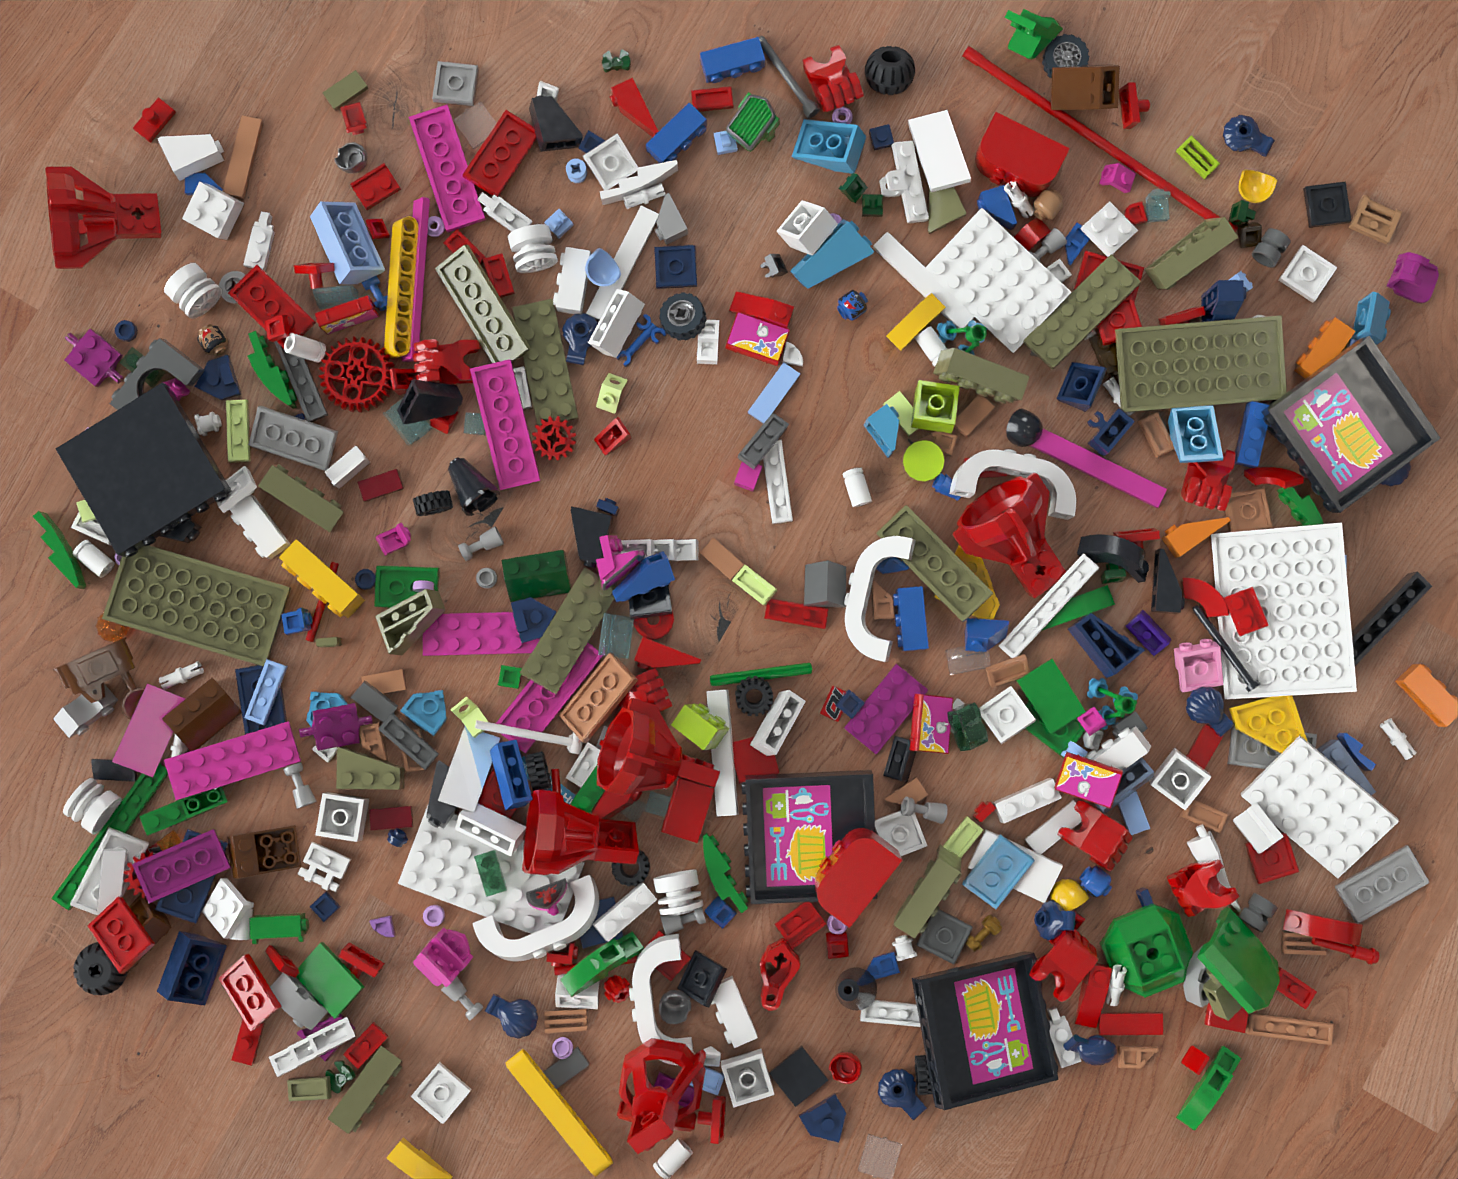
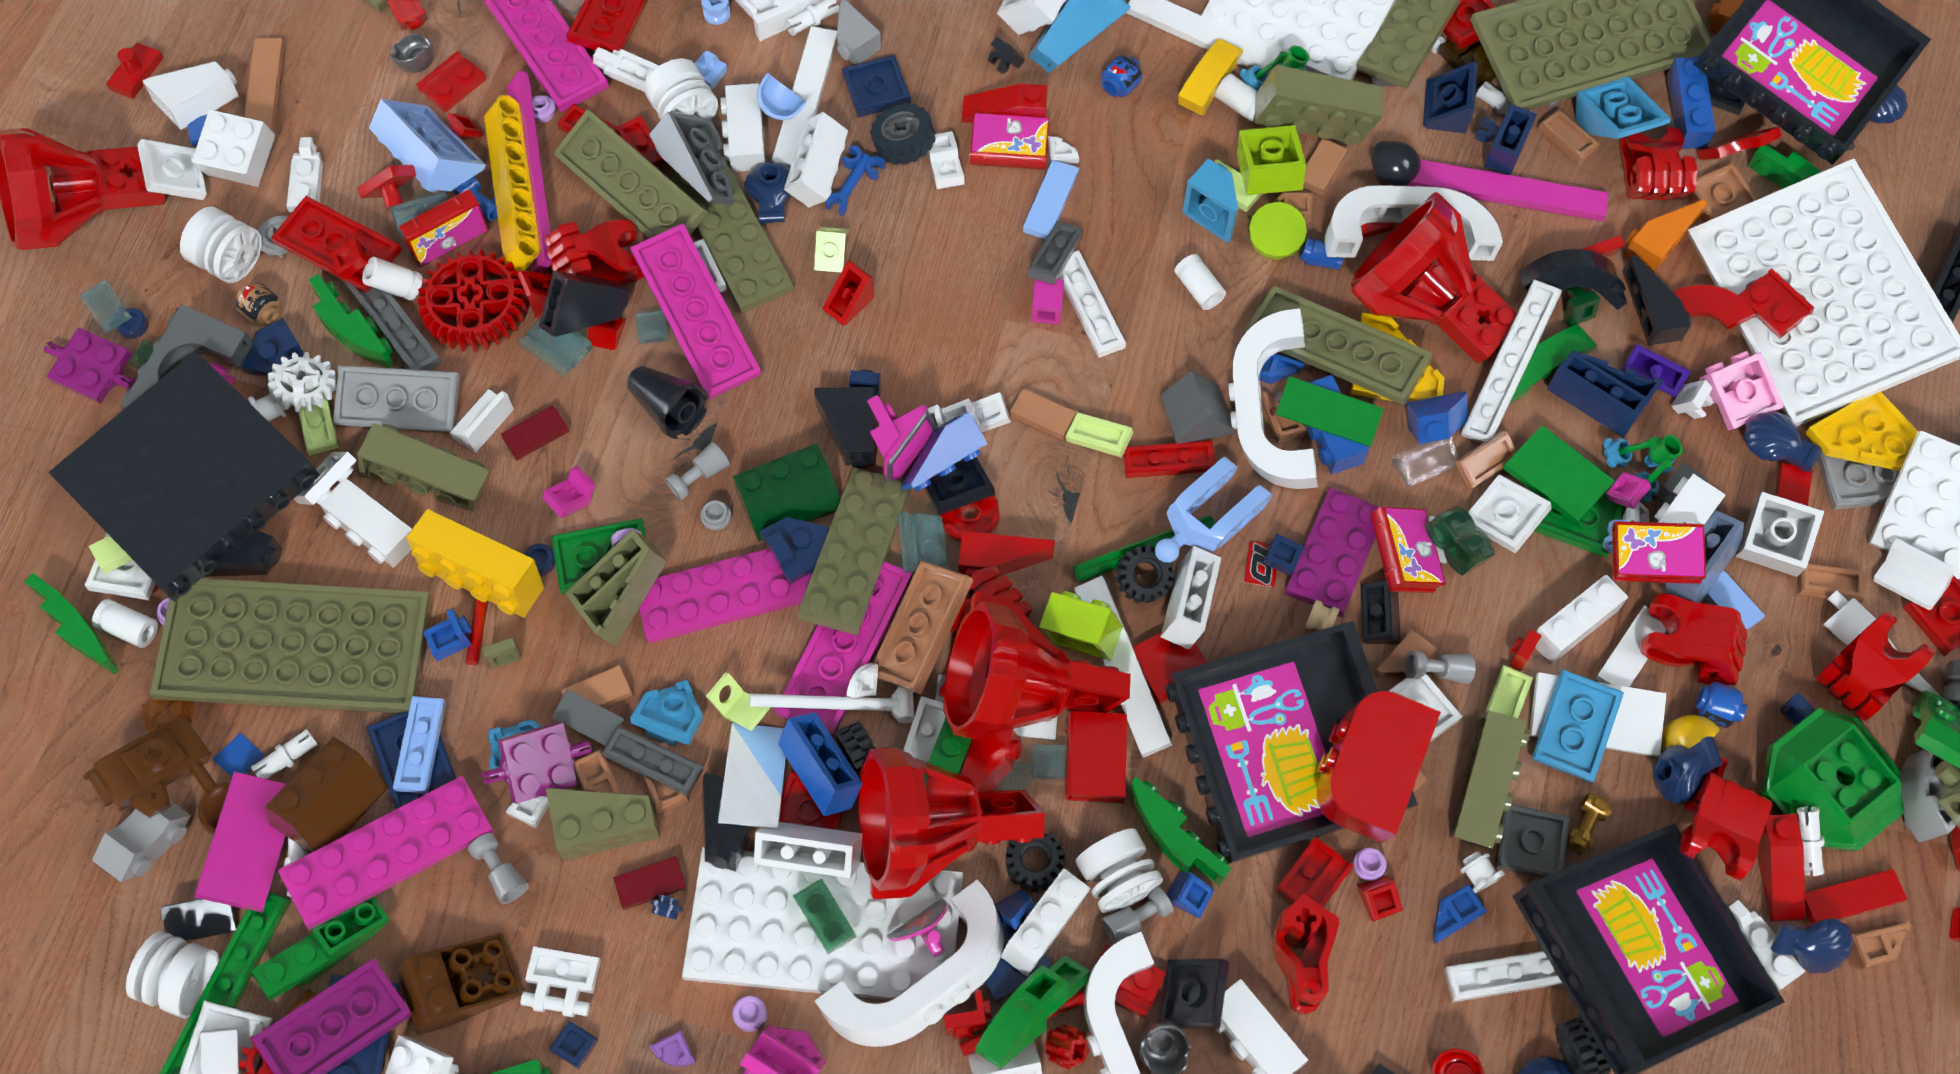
camera: 15 degrees left, 20 degrees down
white brick [315,792,369,842] -> none
black tyre [413,490,453,516] -> none
green plate [498,665,522,689] -> none
red gear [532,416,577,461] -> none
black cone [835,967,877,1011] -> none
black bar [1192,605,1261,693] -> none
none -> clear light blue tile [80,280,132,334]
none -> white tile [137,139,207,200]
none -> blue sticker [213,733,265,776]
none -> white gear [268,352,336,412]
none -> dark grey wedge [649,111,734,206]
none -> white tile [847,663,878,698]
none -> blue tile [994,890,1035,930]
none -> light blue piece [1155,457,1272,563]
none -> green piece [1270,376,1384,447]
none -> tan wheel [1305,599,1340,630]
none -> white tile [1671,380,1713,419]

